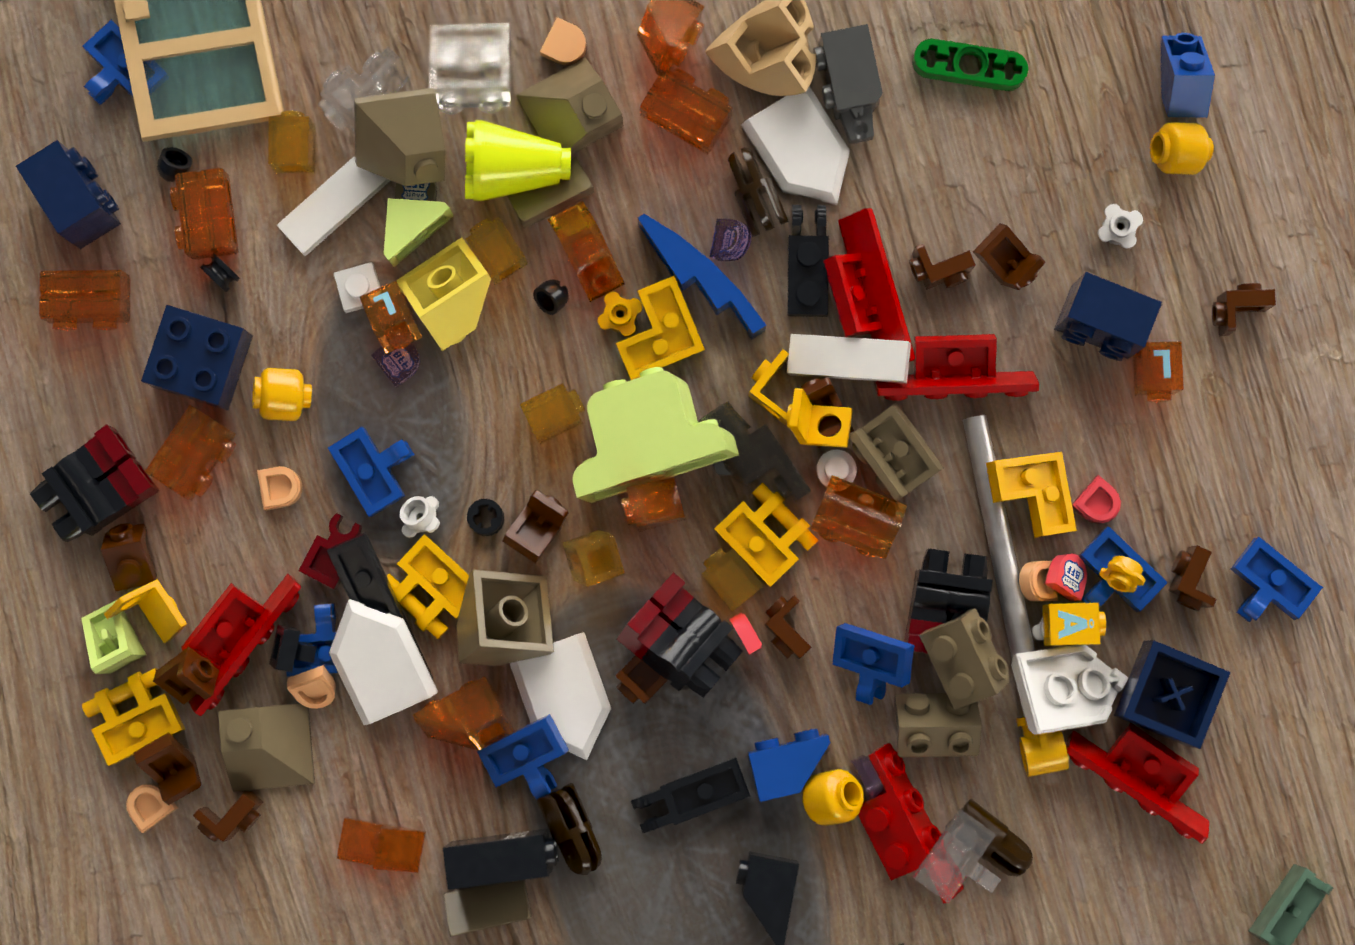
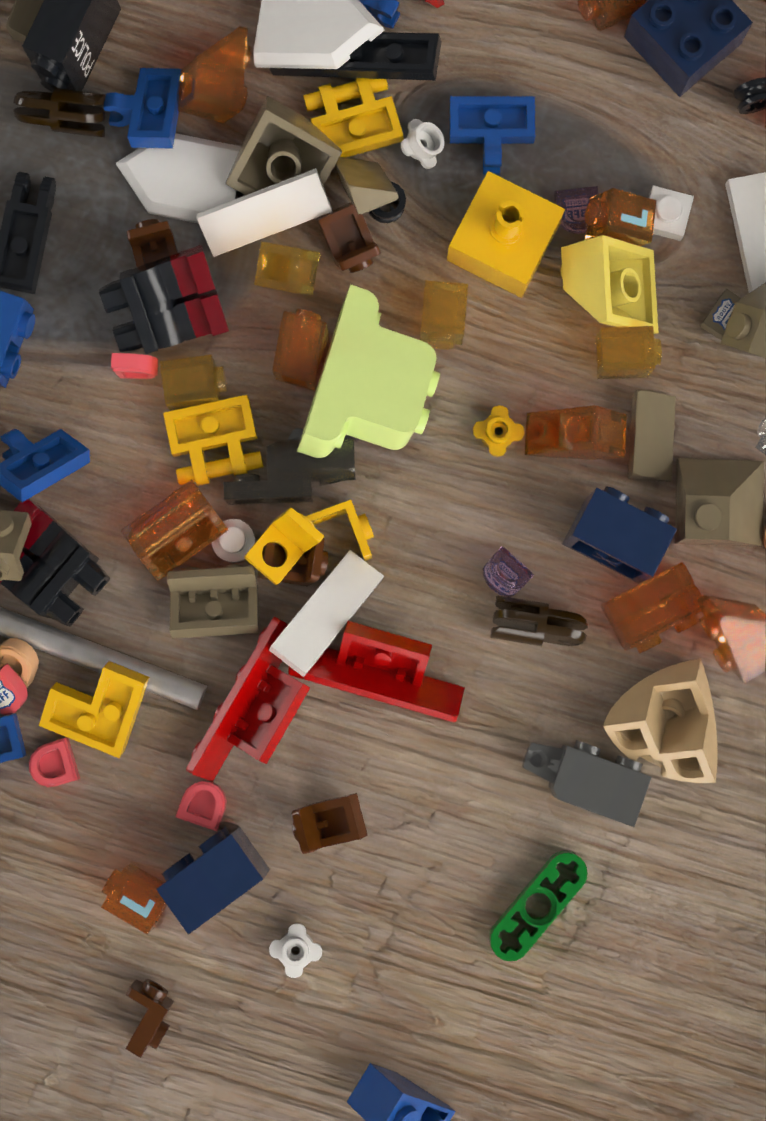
camera: 120 degrees right, 0 degrees up
yellow head [252,368,312,421] -> none
light nougat tile [257,466,303,511] -> none
dark red plate [298,513,362,590] -> none
yellowish green slope [383,198,454,267] -> none
neon yellow cone [465,120,571,201] -> none
black hinge [533,280,569,315] -> none
yellow plate [615,275,705,380] -> none
blue slope [638,214,766,339] -> none
white tile [741,86,850,205] -> none
reddish brown bracket [764,595,812,659] -> none
black hinge [787,205,829,317] -> none
reddish brown bracket [909,244,976,290] -> none
yellow head [1150,122,1214,175] -> none
none -> coral tile [176,781,227,831]
none -> white tile [196,168,332,257]
none -> dark tan slope [335,157,399,215]
none -> yellow brick [447,171,565,298]
none -> dark blue brick [562,486,677,584]

